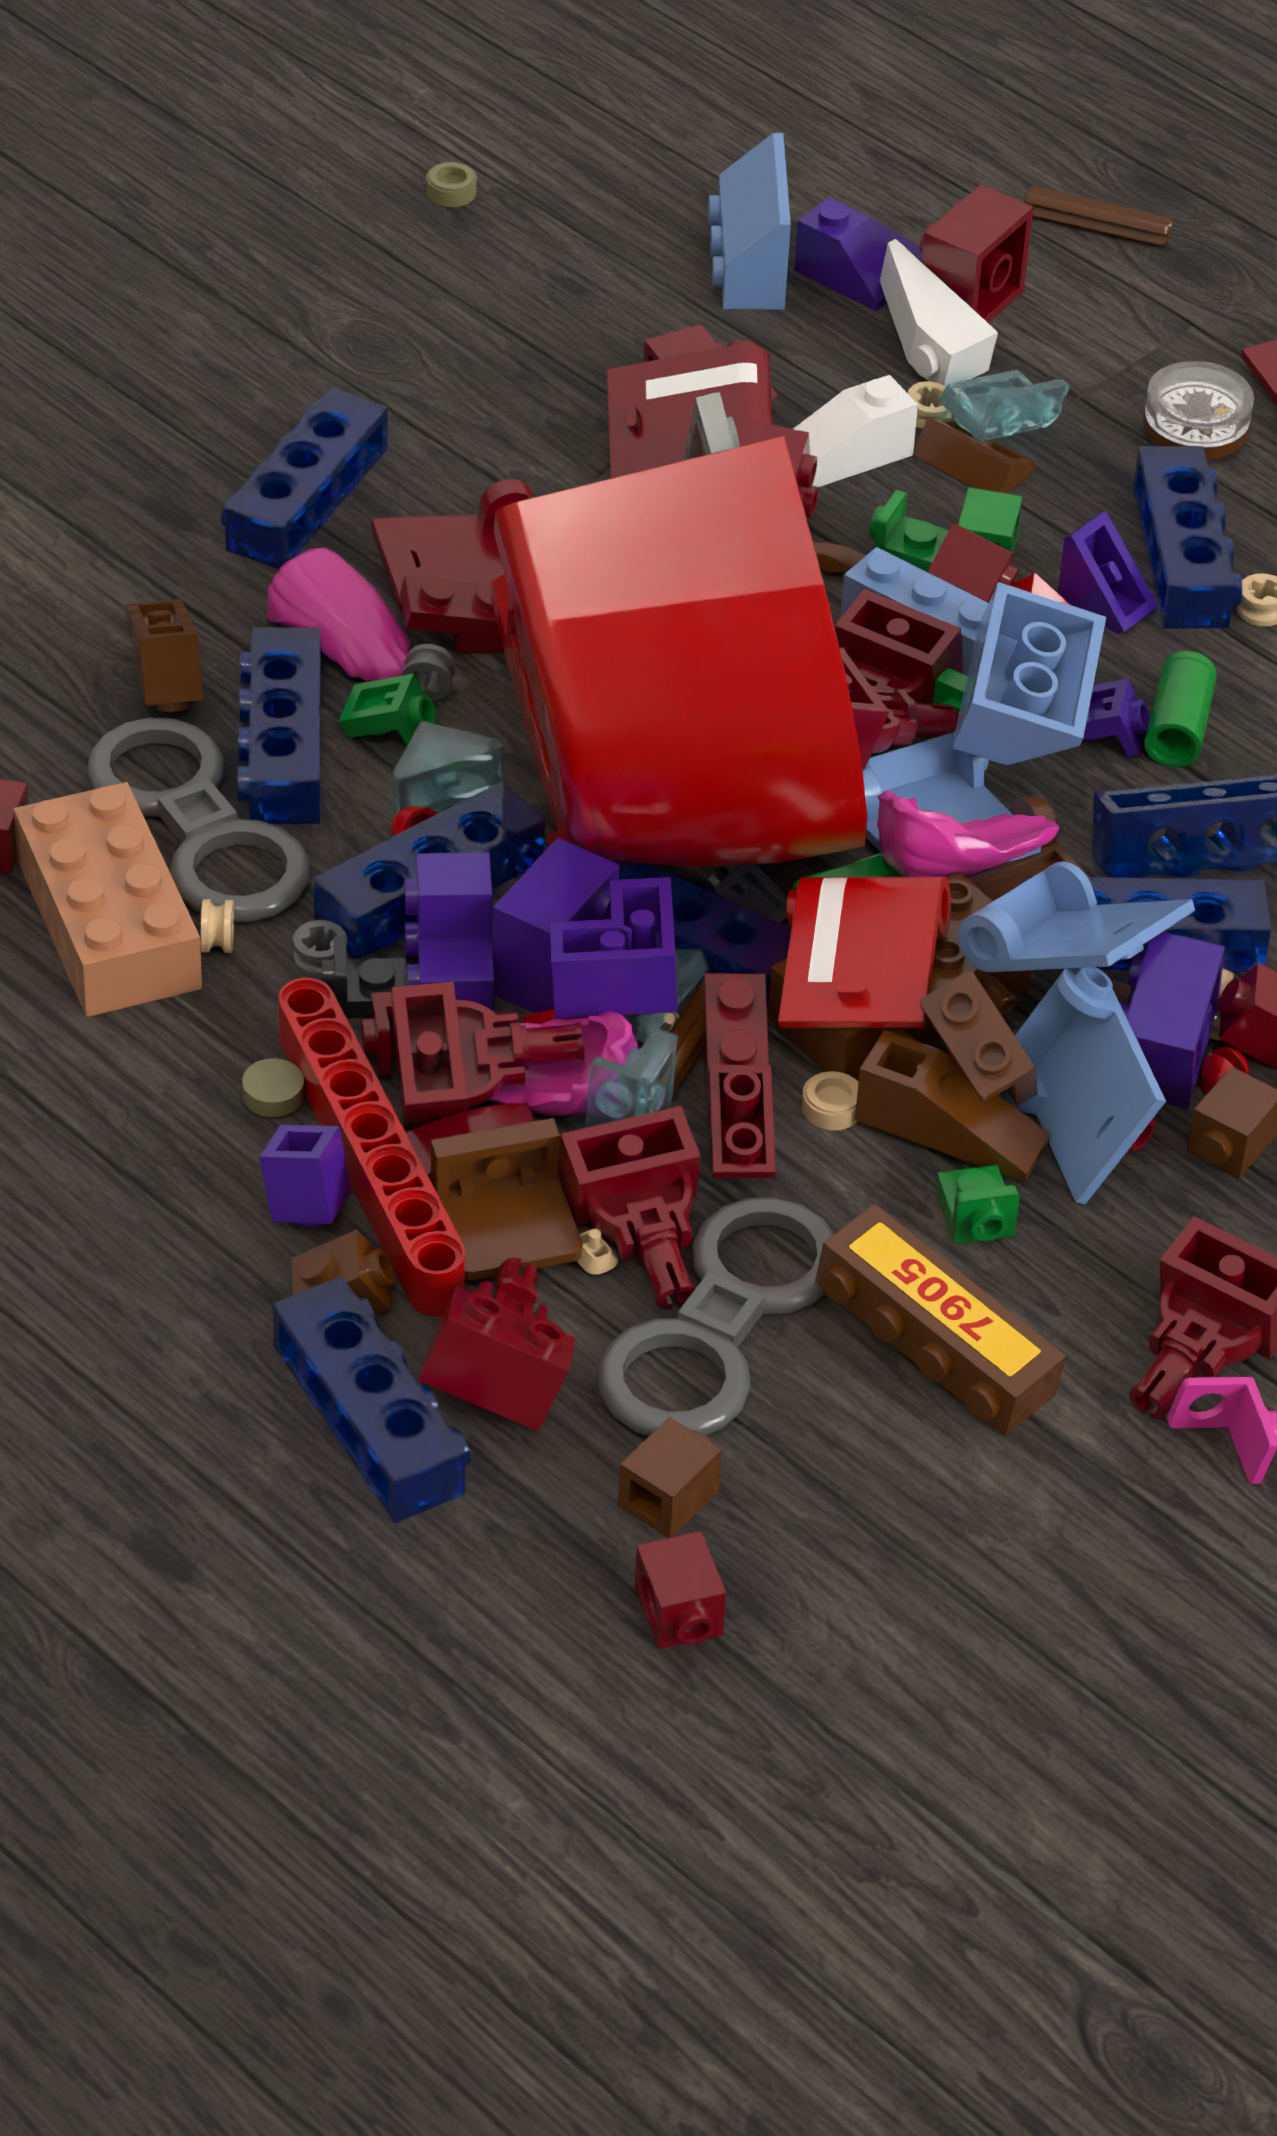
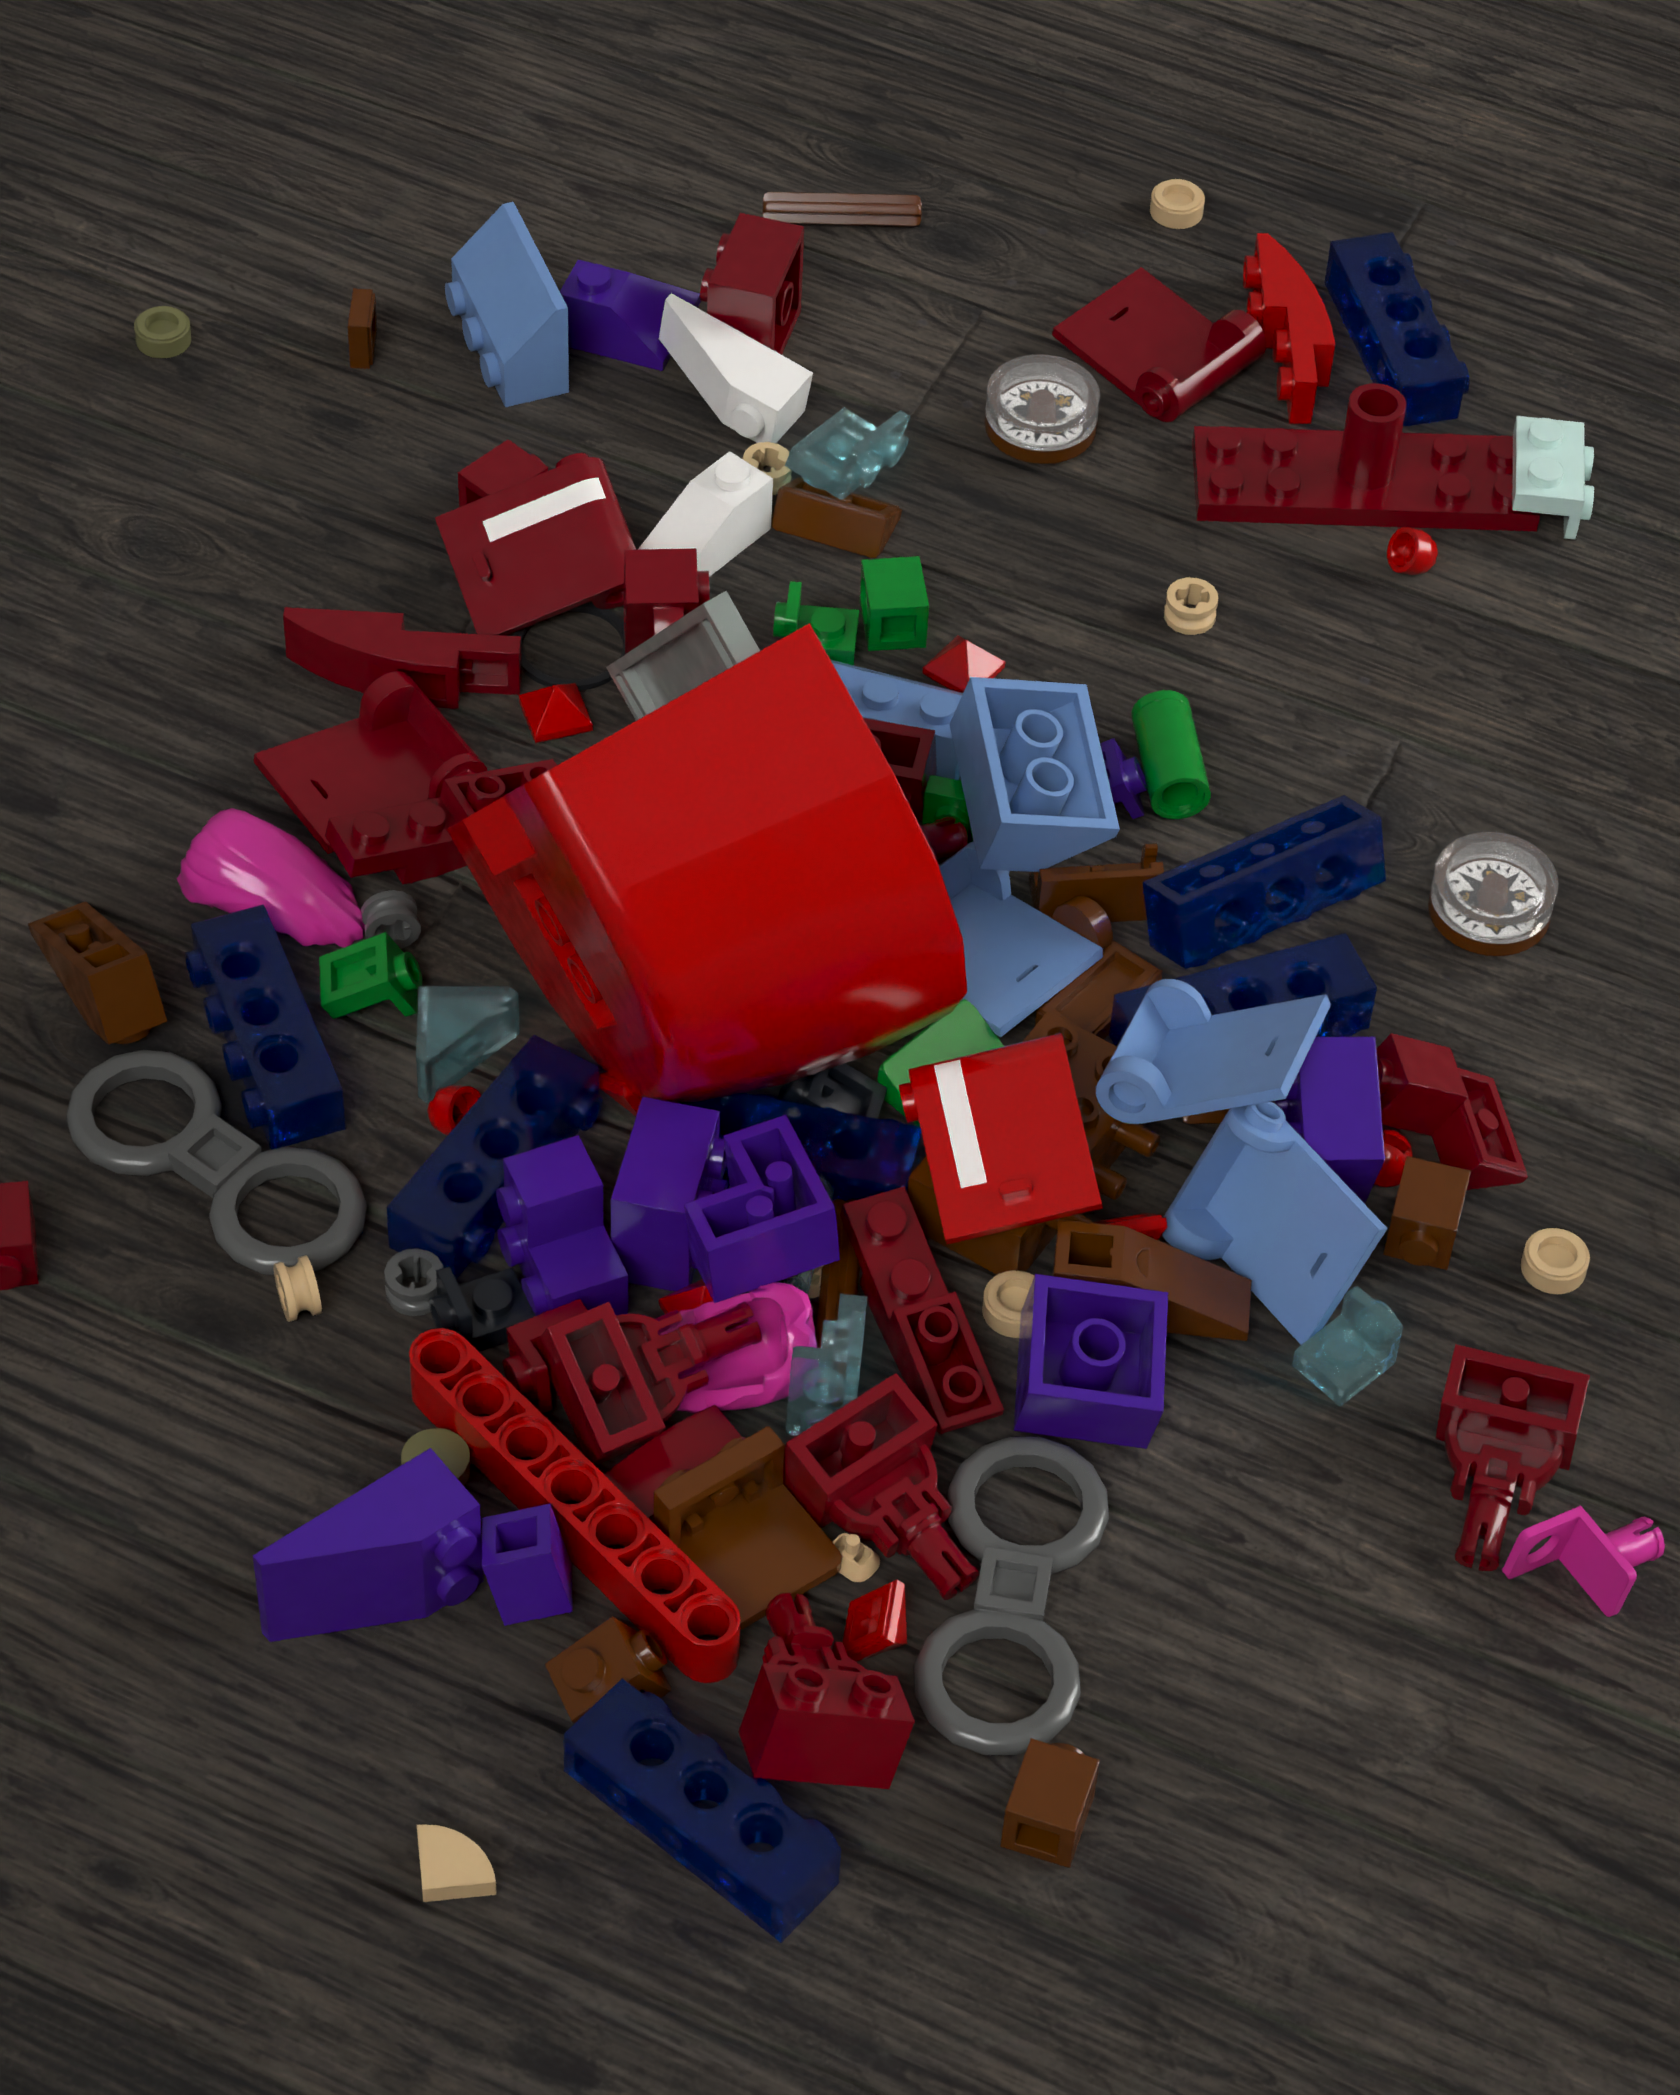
camera: 20 degrees left, 5 degrees up
nougat brick [13,782,202,1017] -> none
clear blue brick [221,388,388,569] -> none
dark red brick [634,1531,726,1649] -> none
reddish brown brick [815,1203,1067,1436] -> none
dark pink hair [876,790,1059,877] -> none
reddish brown bracket [920,970,1038,1106] -> none
dark red brick [928,523,1019,603] -> none
green bracket [935,1165,1020,1244] -> none
dark purple slope [1057,511,1158,634] -> none
clear blue brick [1133,446,1242,629] -> none
none -> dark purple slope [253,1448,483,1642]
none -> dark red slope [283,607,522,709]
none -> reddish brown tile [348,288,377,369]
none -> tan tile [417,1824,496,1902]
none -> red slope [842,1579,907,1662]
none -> dark purple brick [1014,1274,1168,1449]
none -> reddish brown hinge [1029,843,1165,922]
none -> clear light blue bracket [1292,1286,1403,1407]

